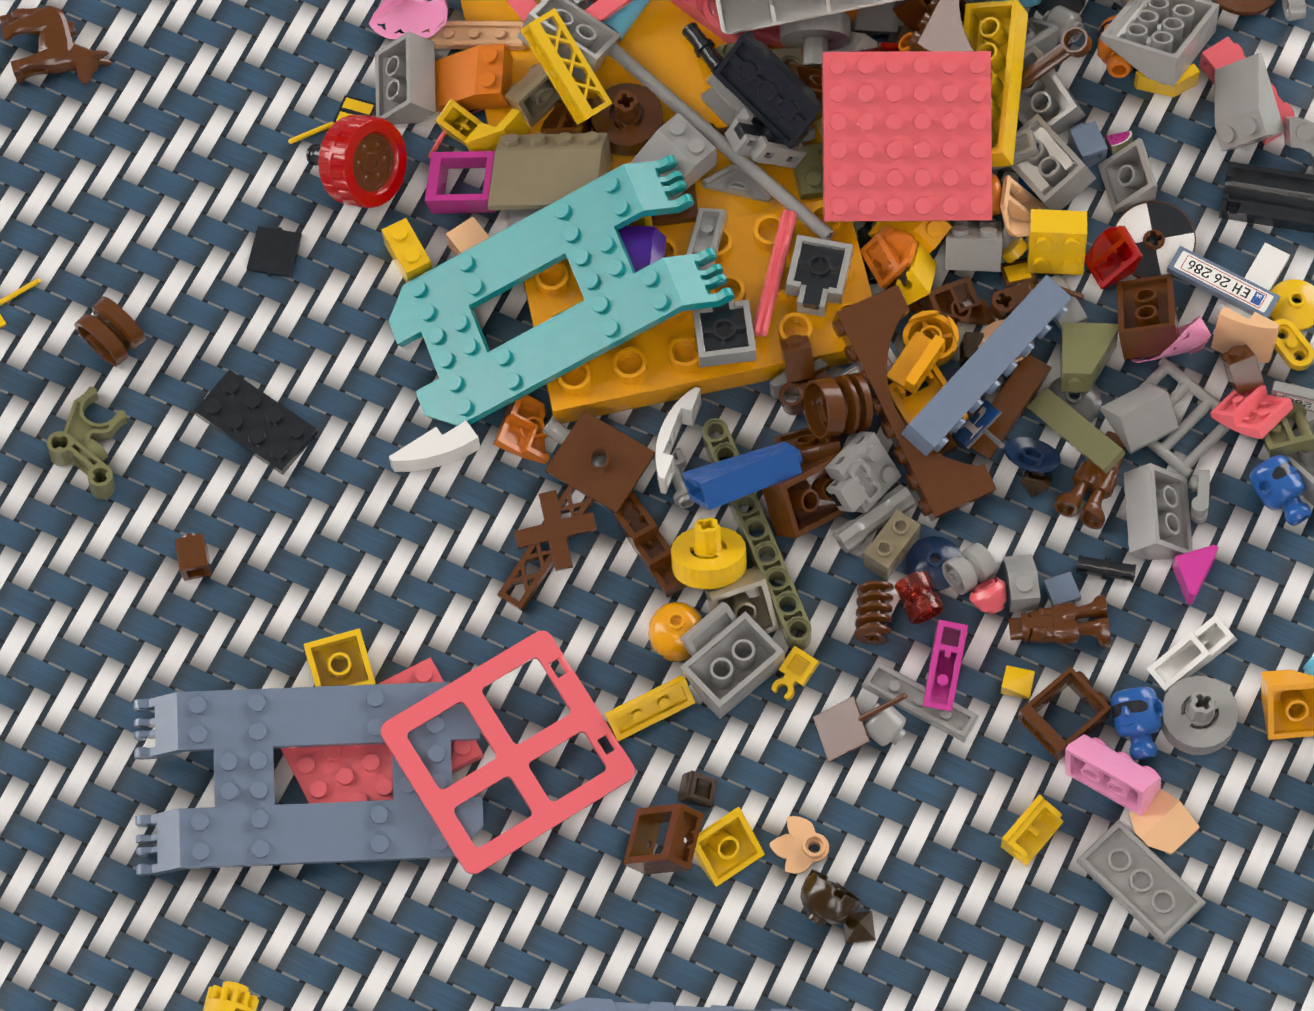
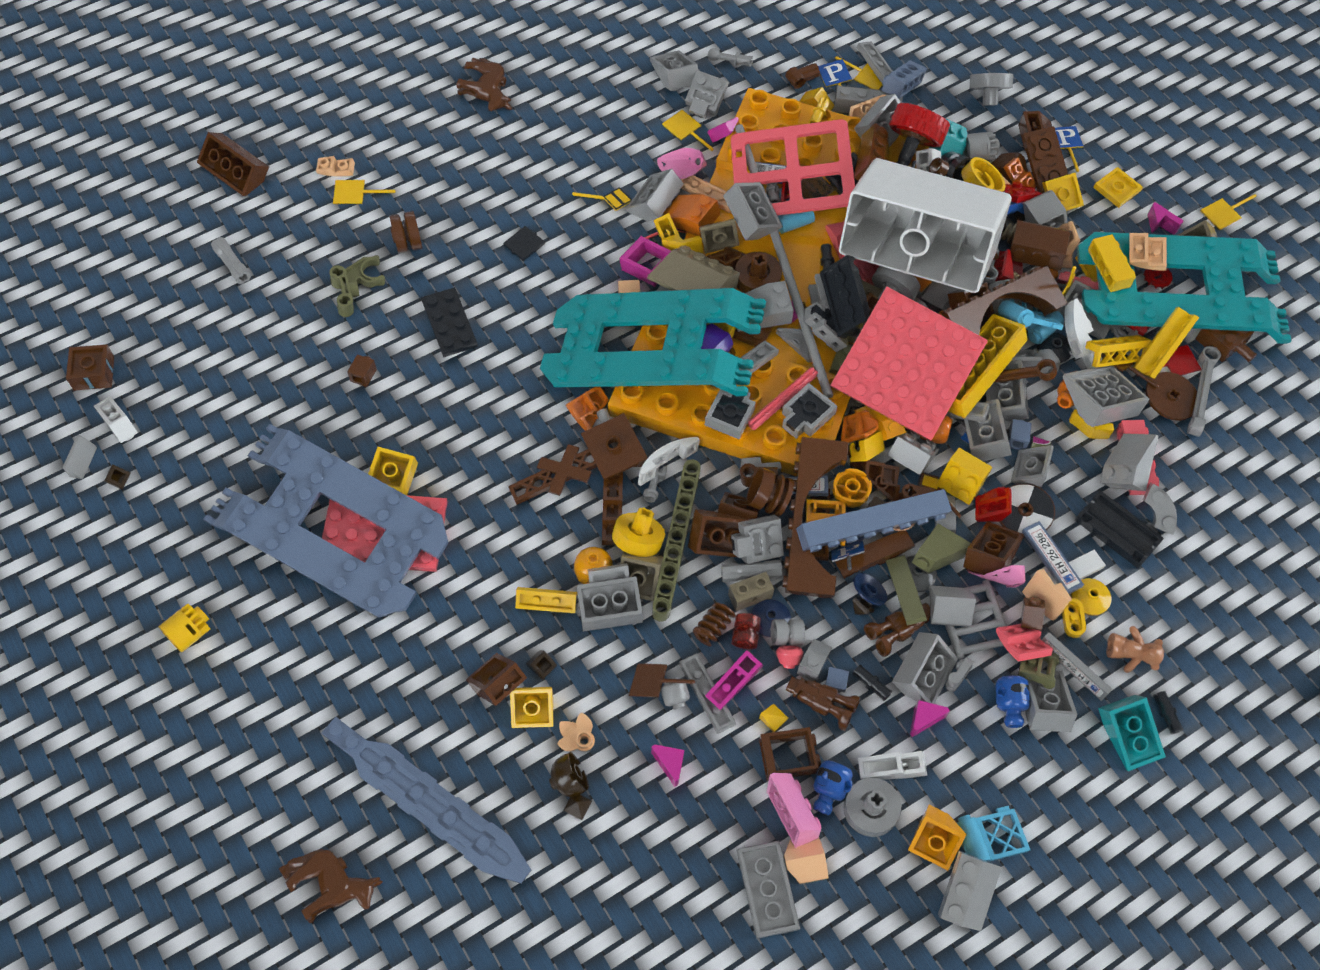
camera: 25 degrees right, 5 degrees down
red wheel [306,115,407,208] -> none
coral window [381,631,635,874] -> none
yellow brick [382,218,432,283] -> none
white slope [389,421,481,472] -> none
yellow fence [520,8,613,125] -> none
blue slope [682,442,802,510] -> none
yellow plate [771,645,820,701] -> none
reddish brown brick [780,335,815,383] -> none
light orange panel [887,331,945,395] -> none
light nougat slope [1000,175,1045,238] -> none
yellow tile [1001,237,1028,263] -> none
yellow hinge [1001,794,1064,867] -> none
none -> dark pink slope [651,745,684,787]

